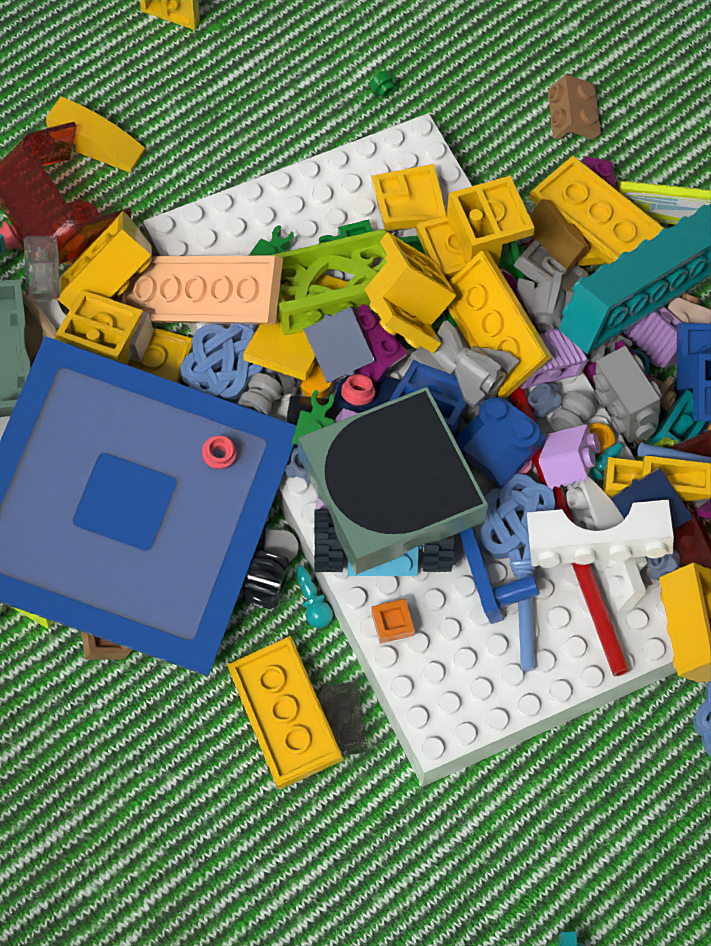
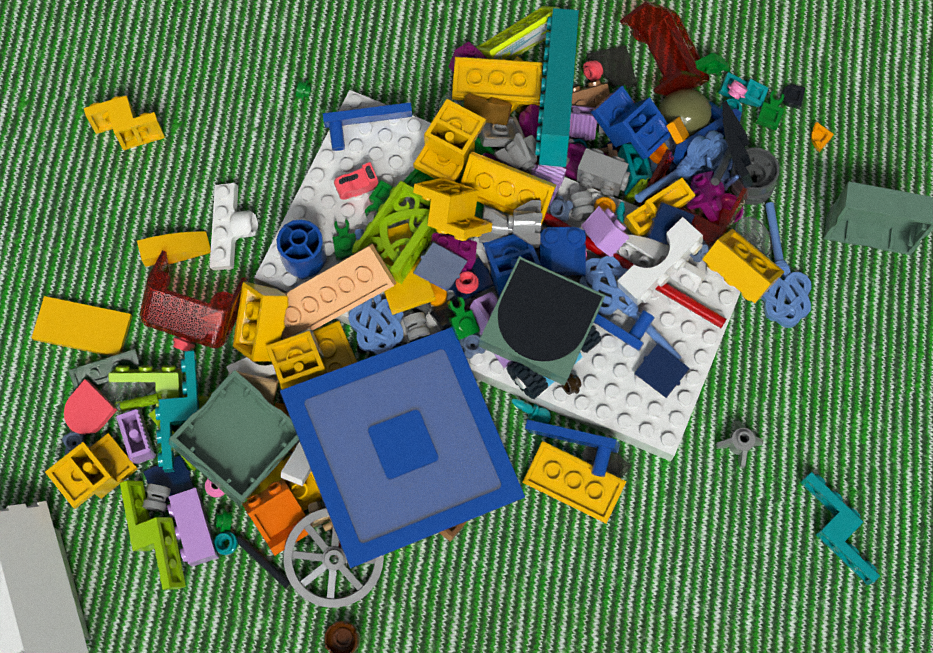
camera: 40 degrees left, 10 degrees up
clear brick [24,236,60,302] -> none
coral plate [202,436,237,470] -> none
black gear [243,550,290,610] -> none
light grey tile [263,528,298,562] -> none
yellow plate [371,164,446,231] -> none
orange plate [371,599,415,644] -> none
medium nougat bracket [548,74,601,140] -> none
none -> white plate [210,183,258,271]
none -> blue cylinder [276,219,327,280]
none -> blue piece [323,102,412,151]
none -> coral leg [334,162,379,200]
none -> blue piece [525,419,620,477]
none -> dark brown plate [561,373,582,395]
none -> dark blue piece [634,343,690,398]
none -> light grey brick [716,421,763,468]

